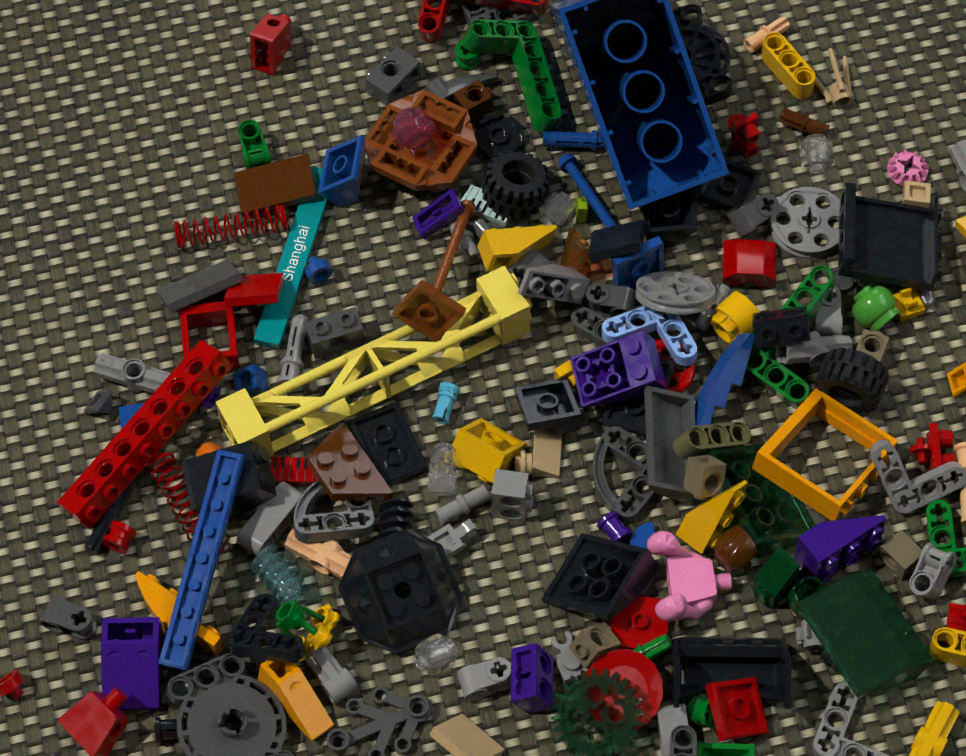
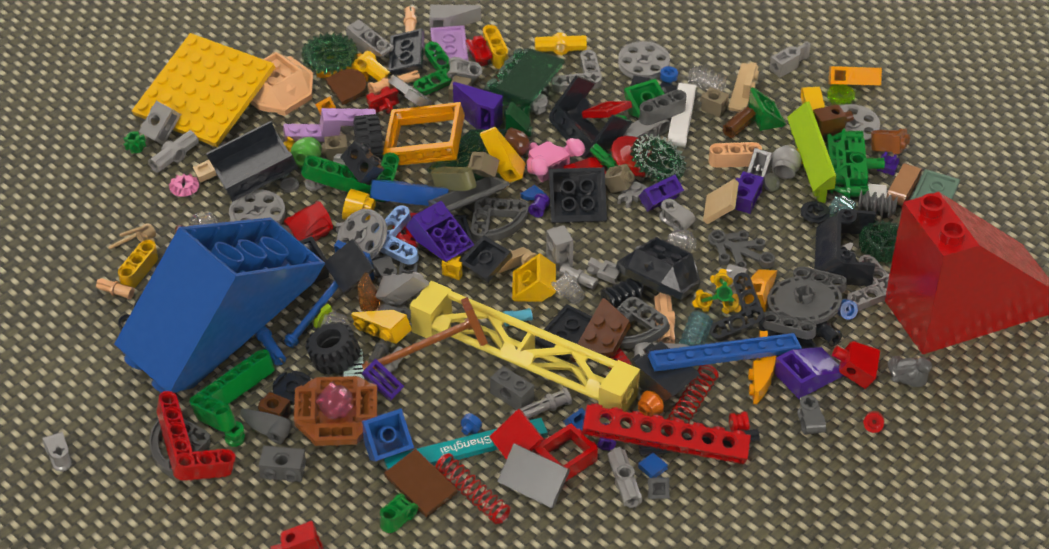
camera: 125 degrees left, 15 degrees down
none -> lavender bracket [283,108,376,142]

